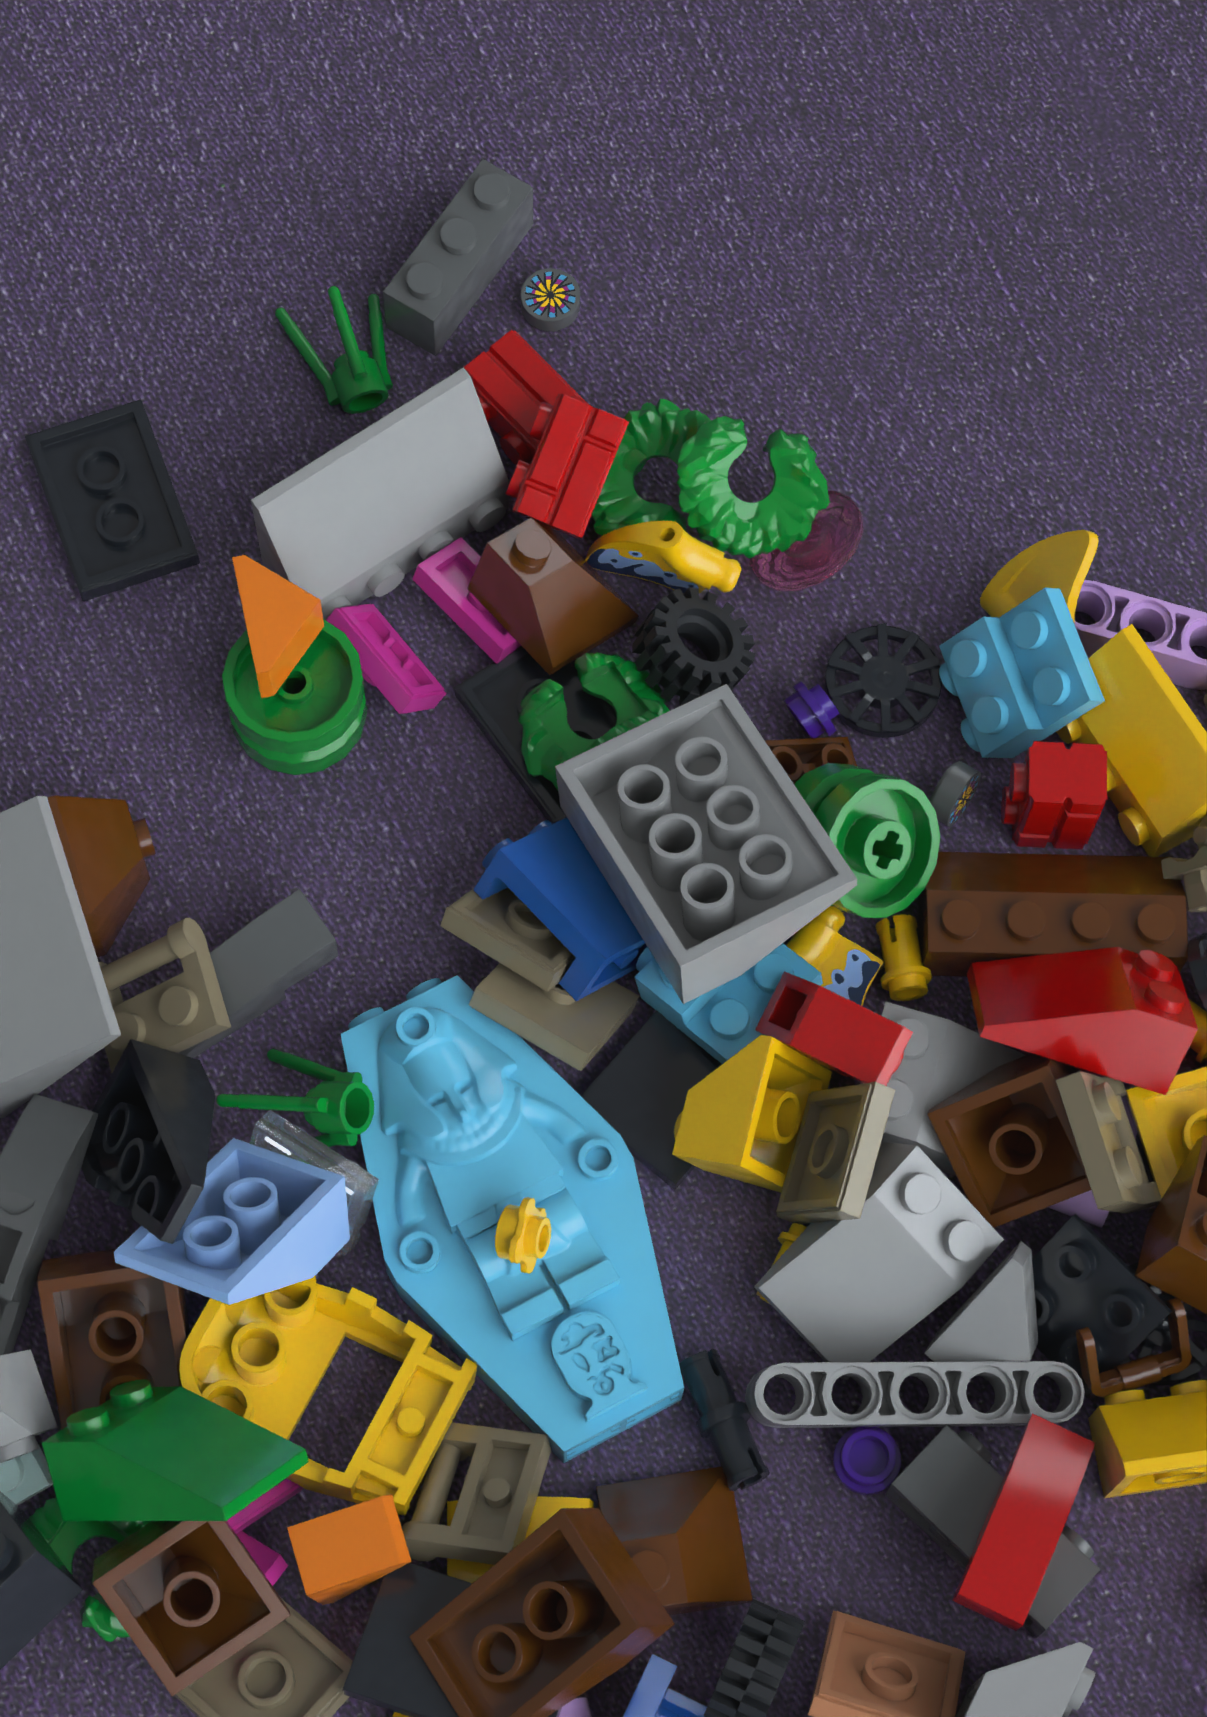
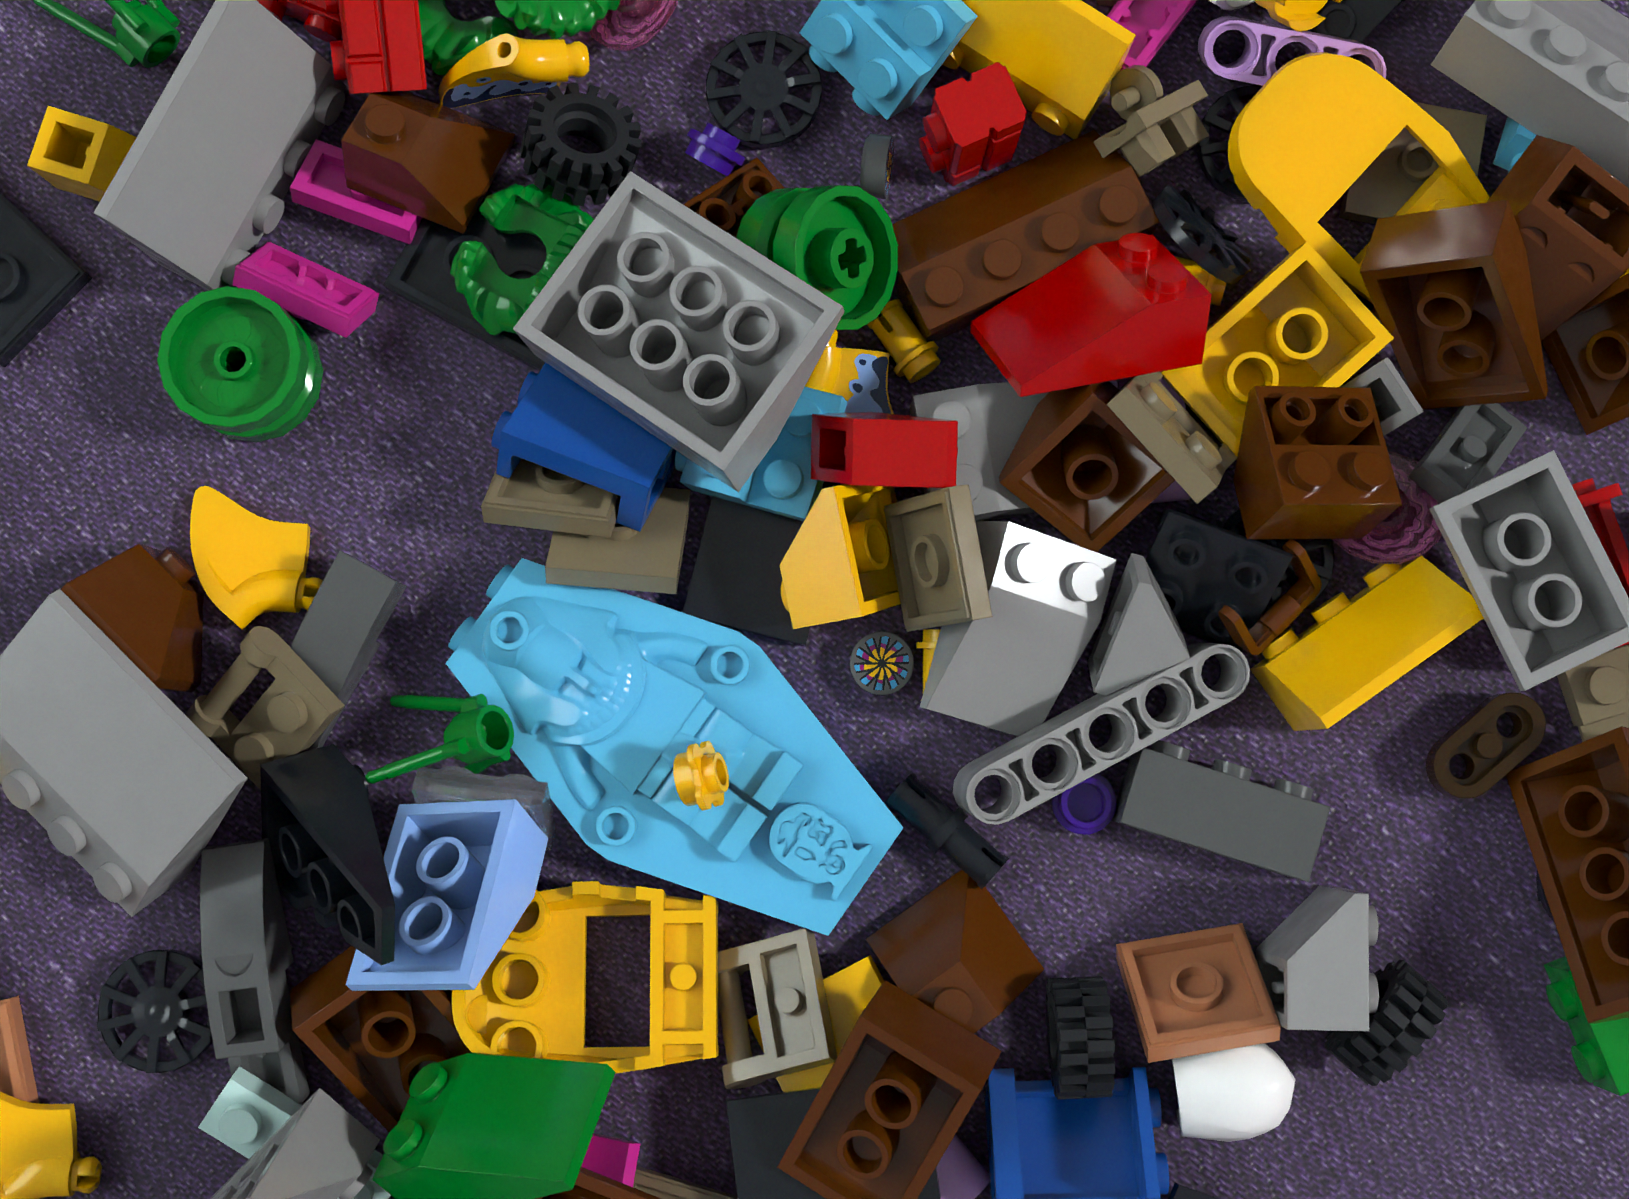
camera: 25 degrees left, 15 degrees up
orange slope [232,555,324,698] -> none
orange slope [287,1494,412,1605] -> none
red slope [952,1413,1096,1631] -> none
none -> yellow slope [27,106,137,202]
none -> yellow arm [190,486,323,630]
none -> tile [850,631,914,696]

